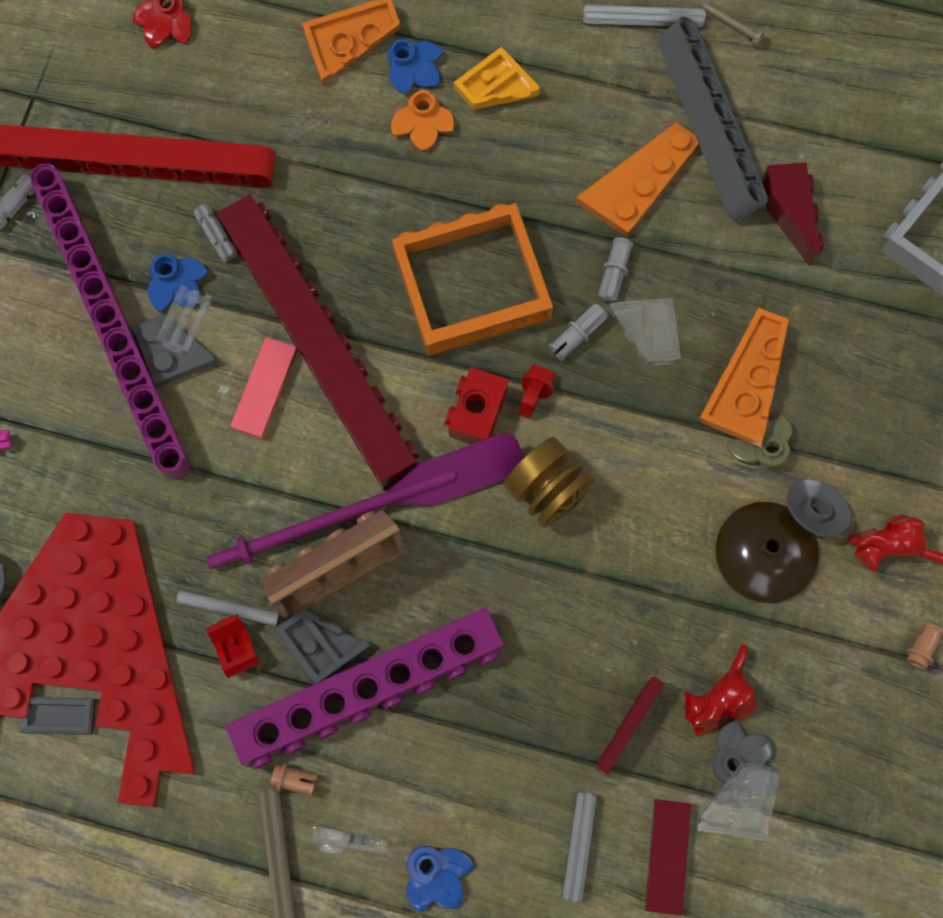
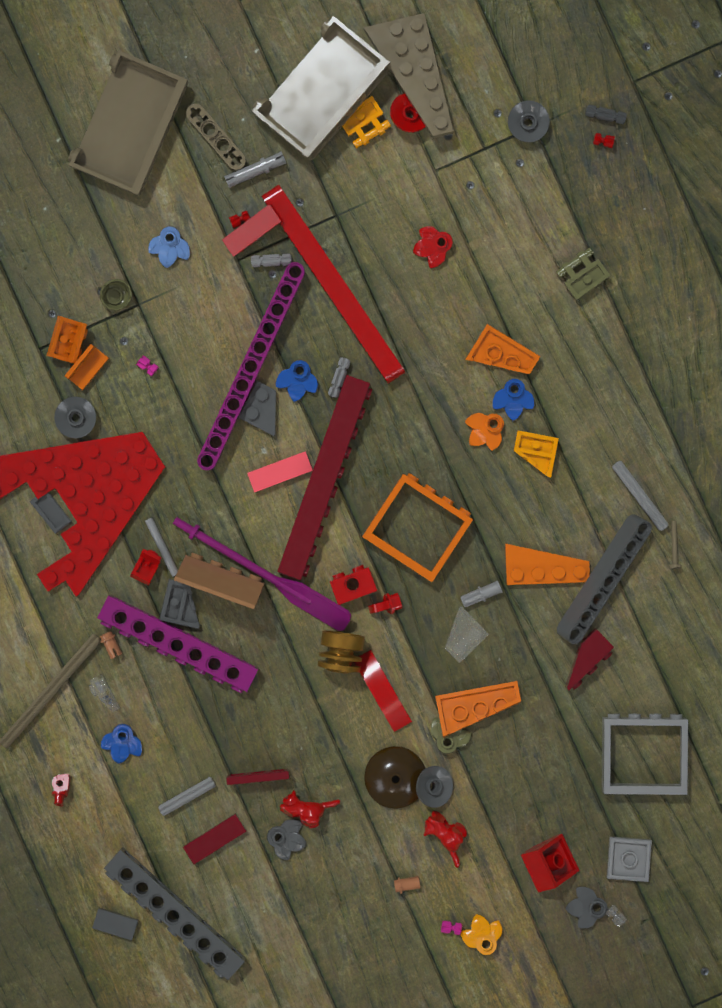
camera: 45 degrees right, 15 degrees up
clear tile [156,285,212,356] -> none
light grey axle [548,304,608,361] -> none
clear wing [696,762,780,842] -> none
none -> red slope [354,650,412,732]

